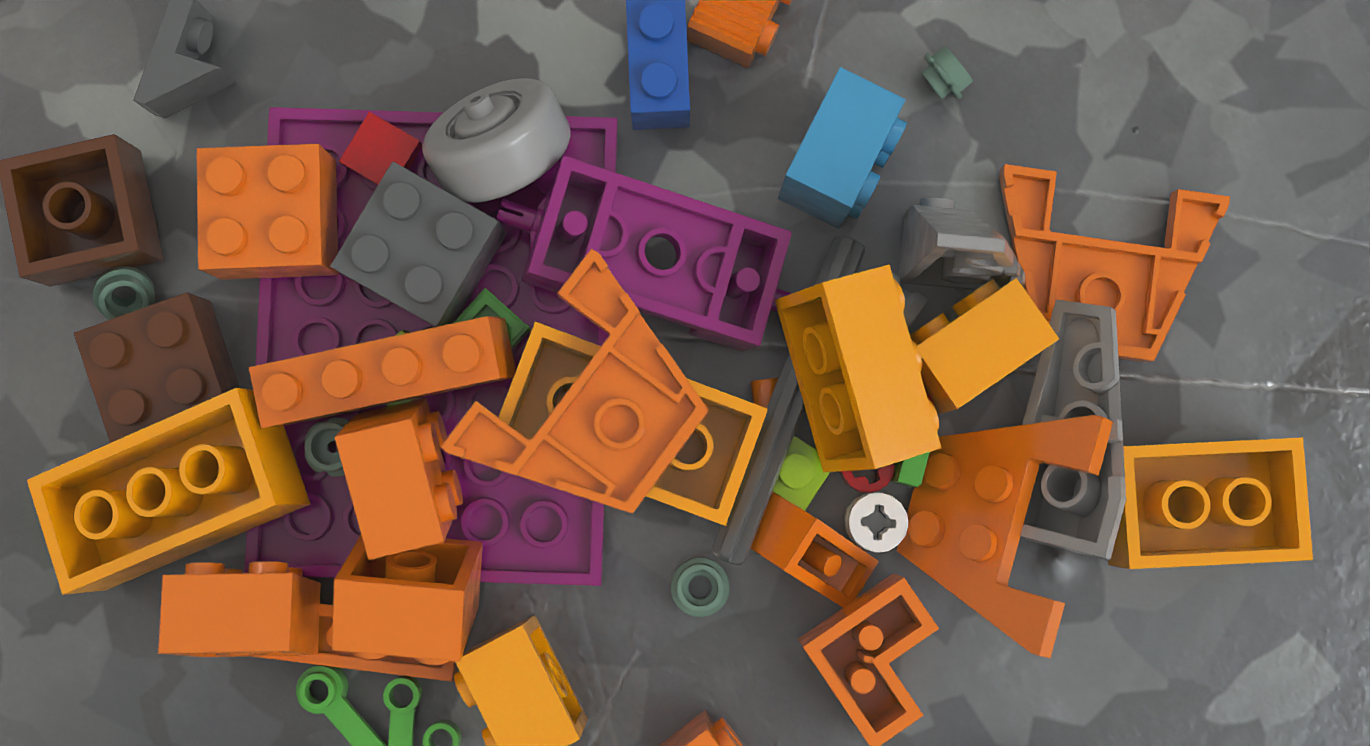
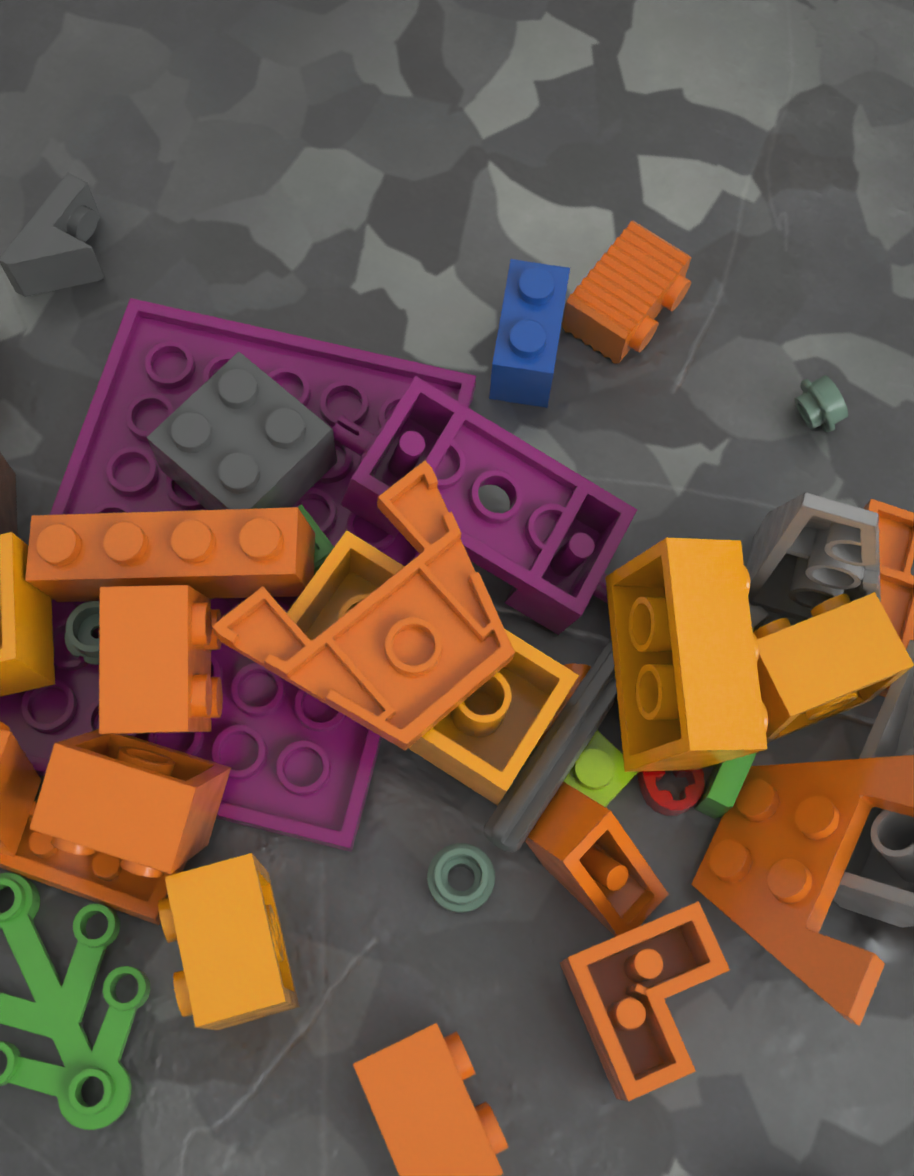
camera: 10 degrees right, 15 degrees down
orange brick [197,144,338,280] -> none
red tile [339,111,423,186] -> none
light grey wheel [422,78,571,203] -> none
dark azure brick [778,67,908,229] -> none
white wheel [844,492,908,553] -> none

